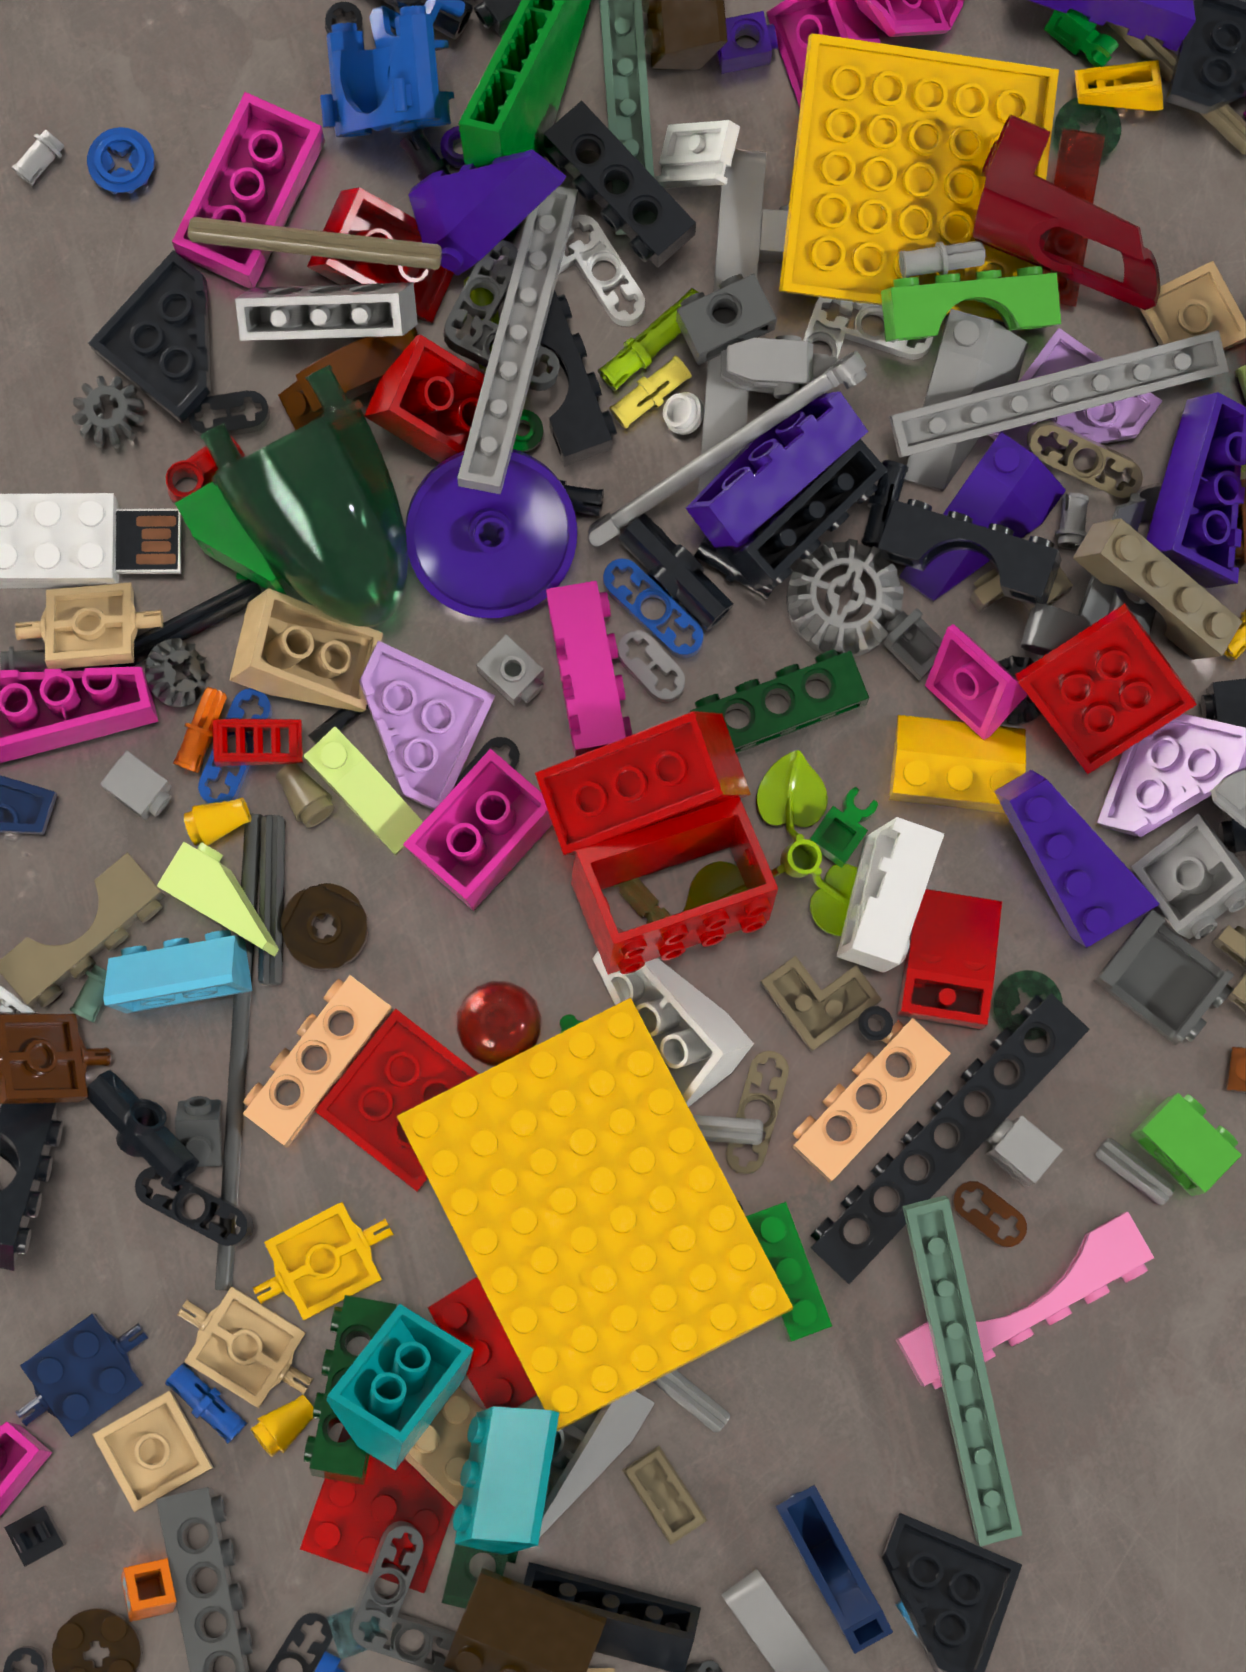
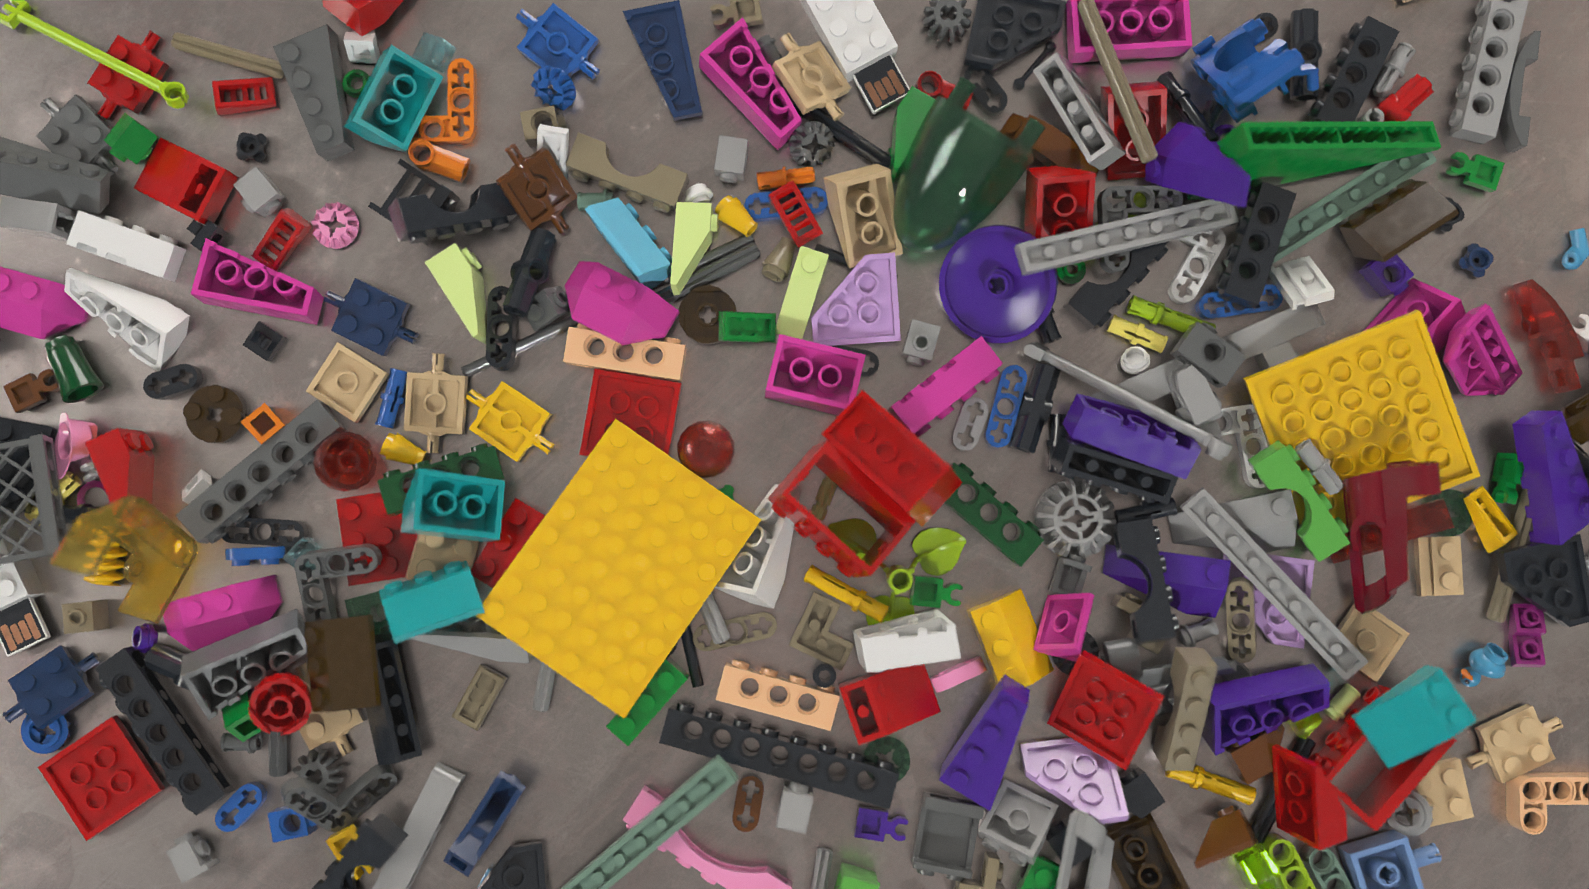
camera: 65 degrees right, 5 degrees up
none -> clear red cylinder [313,432,377,492]
none -> yellowish green slope [425,243,487,344]
none -> dark pink wedge [565,261,679,345]
none -> black bar [681,624,704,688]
none -> white plate [685,183,713,203]
none -> green plate [719,311,776,343]
none -> yellow pin [803,565,890,623]
none -> dark purple plate [854,806,908,842]
none -> bright pink beam [930,656,987,693]
none -> black hinge [1013,41,1056,91]
none -> black pin [1156,71,1219,143]
none -> blue beam [1195,284,1283,320]
none -> tan plate [1413,536,1464,596]

